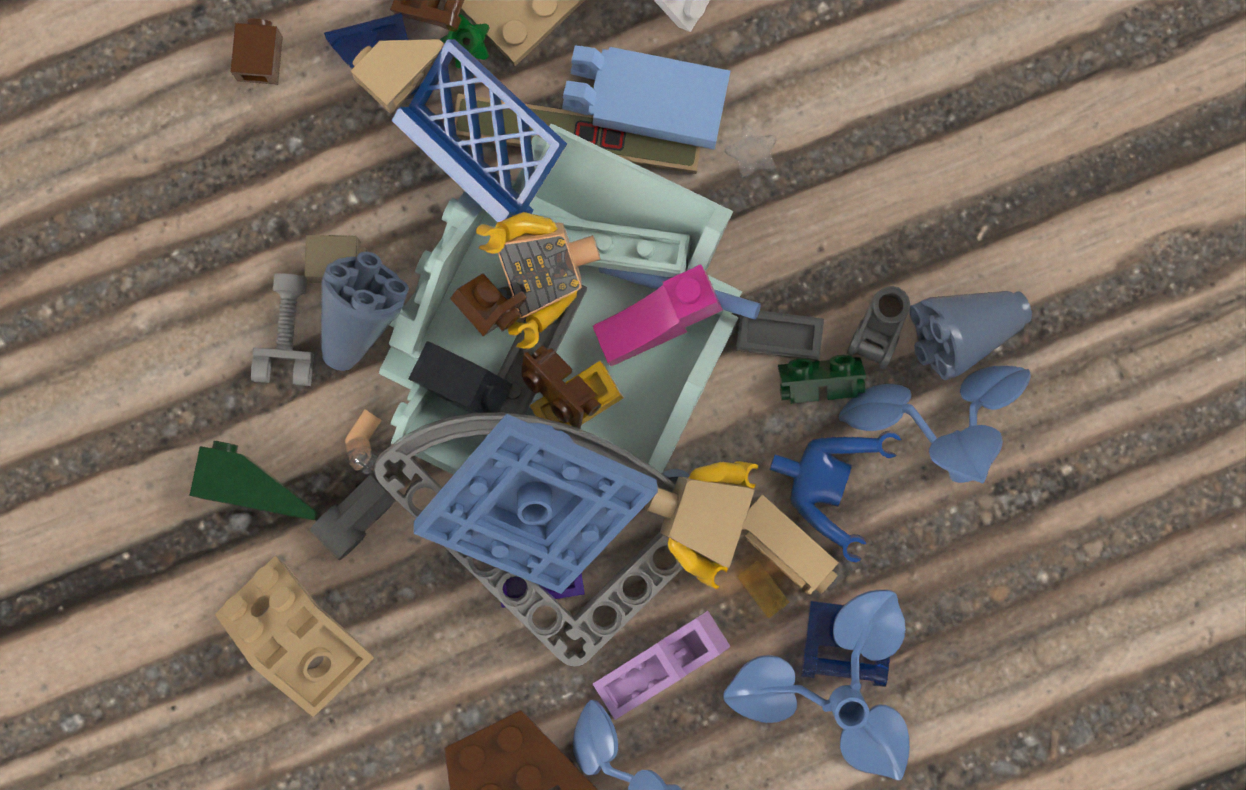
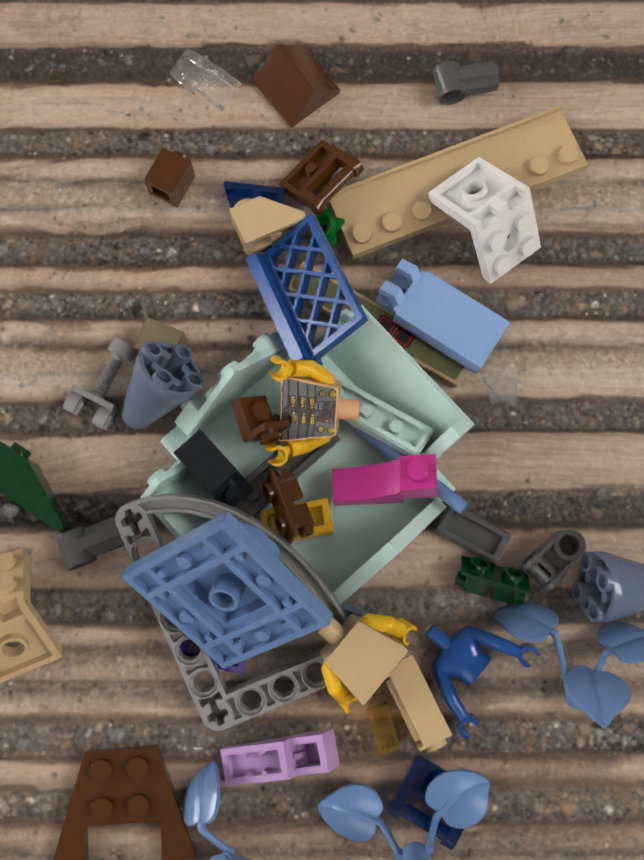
camera: 20 degrees right, 5 degrees down
arm [345,409,382,474] -> none

